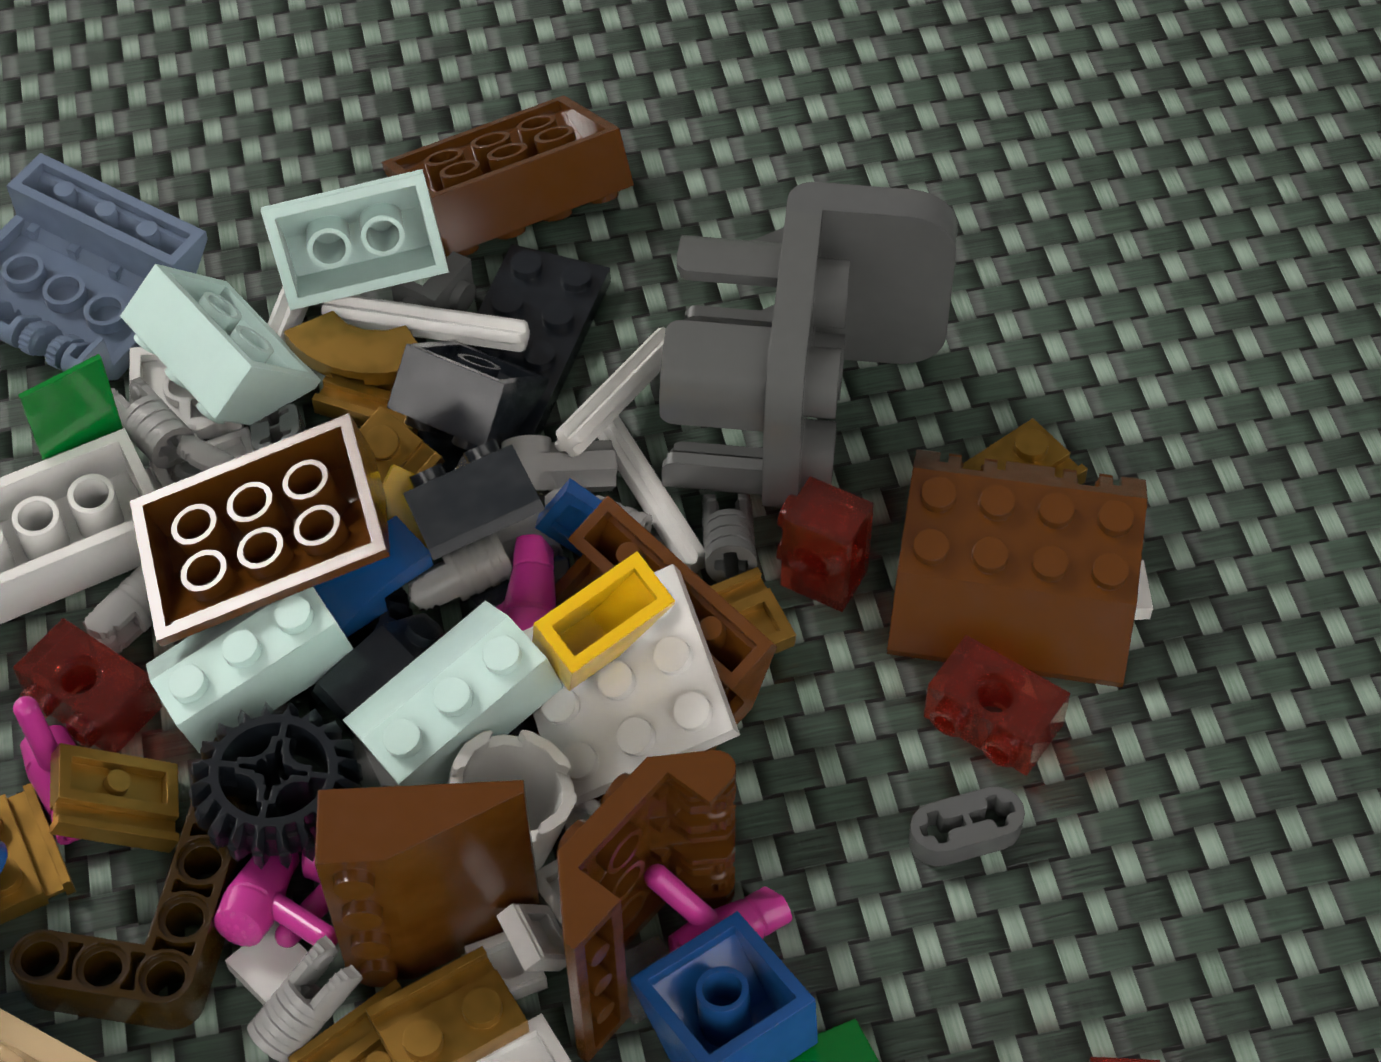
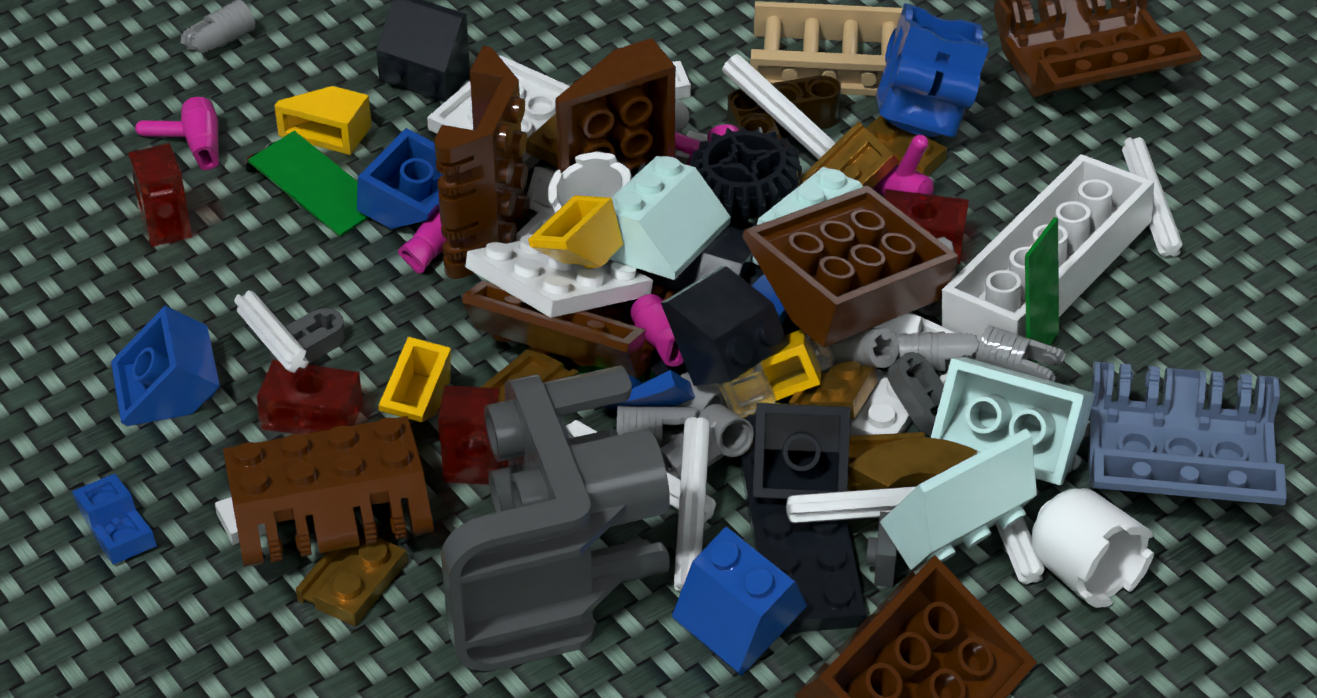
camera: 155 degrees right, 10 degrees down
none -> blue slope [72,474,157,565]
none -> blue slope [111,306,220,426]
none -> white axle [234,290,309,373]
none -> yellow slope [378,337,451,422]
none -> blue slope [672,527,808,676]
none -> white axle [722,54,835,160]
none -> white cylinder [1031,488,1154,608]

